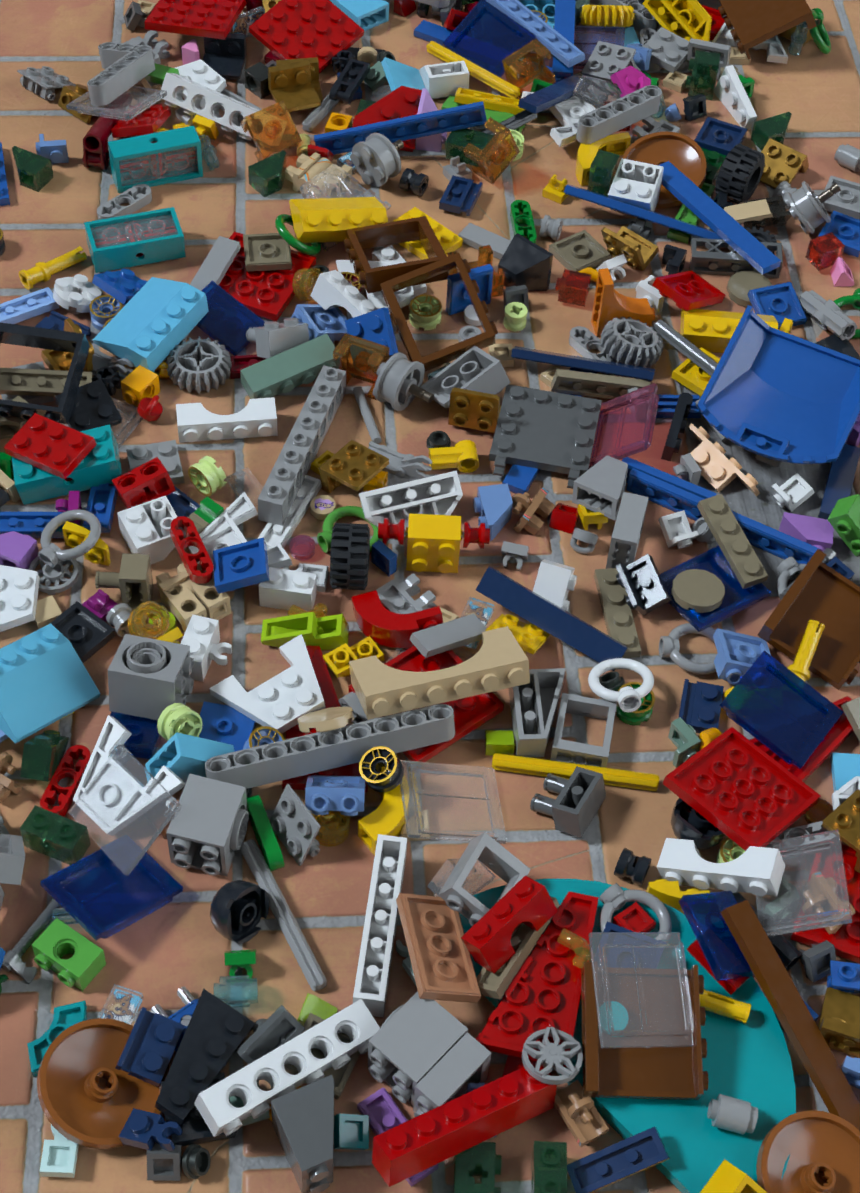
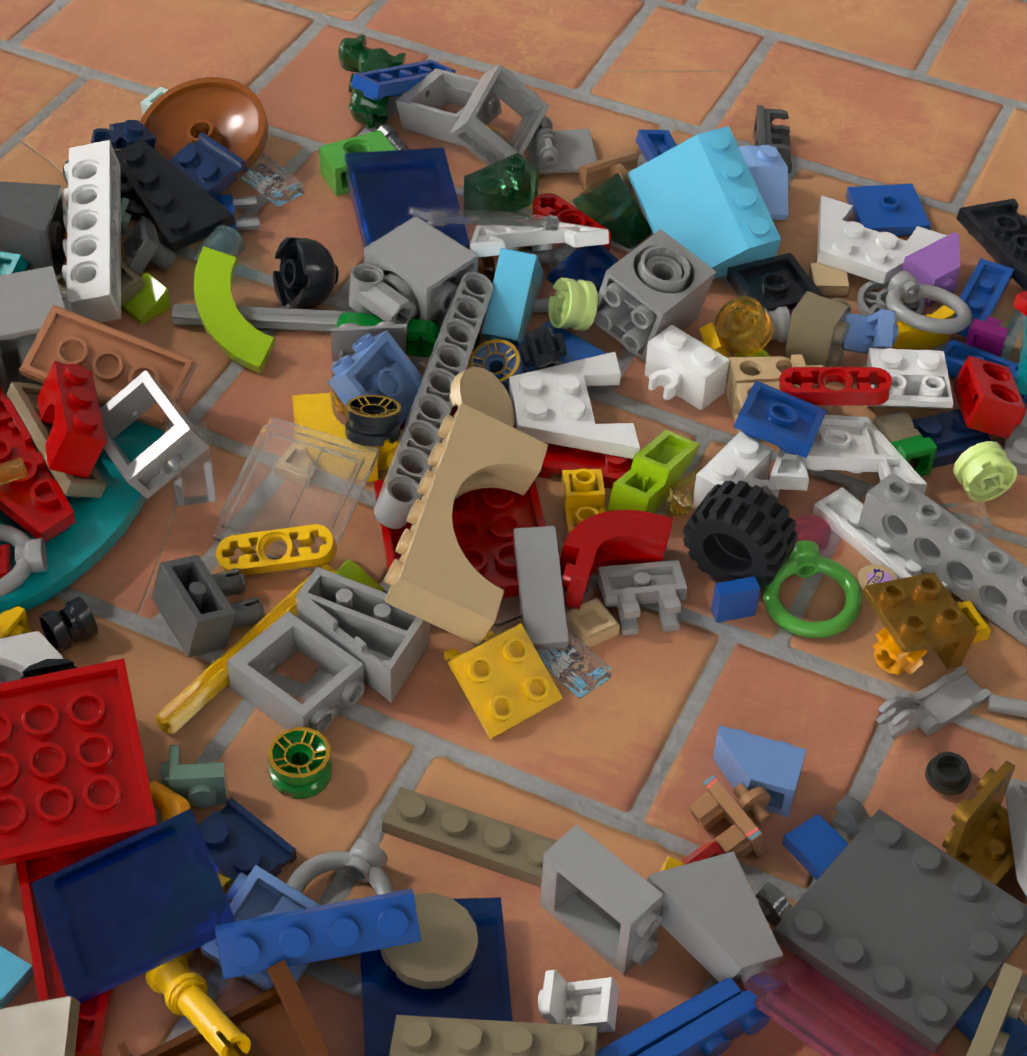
camera: 120 degrees right, 5 degrees down
teal tile [27,1001,87,1077] -> none
green tile [224,949,256,980] -> none
white brick [353,834,407,1017] -> none
white wedge [359,470,463,537] -> none
yellow brick [378,513,490,573] -> none
yellow piece [428,440,479,473] -> none
dark blue tile [476,566,628,671] -> none
light grey tile [501,541,530,571] -> none
white brick [533,559,577,612] -> none
light grey tile [570,528,598,554] -> none
white piece [588,658,654,712] -> none
pearl dark grey plate [599,671,625,691] -> none
bracket [615,554,671,615] -> none
none -> lime tile [194,246,275,374]
none -> blue plate [215,889,421,979]
none -> yellow beam [216,524,337,576]
none -> light grey piece [348,264,416,325]
none -> black gear [519,327,567,370]
none -> medium blue bracket [841,309,898,354]

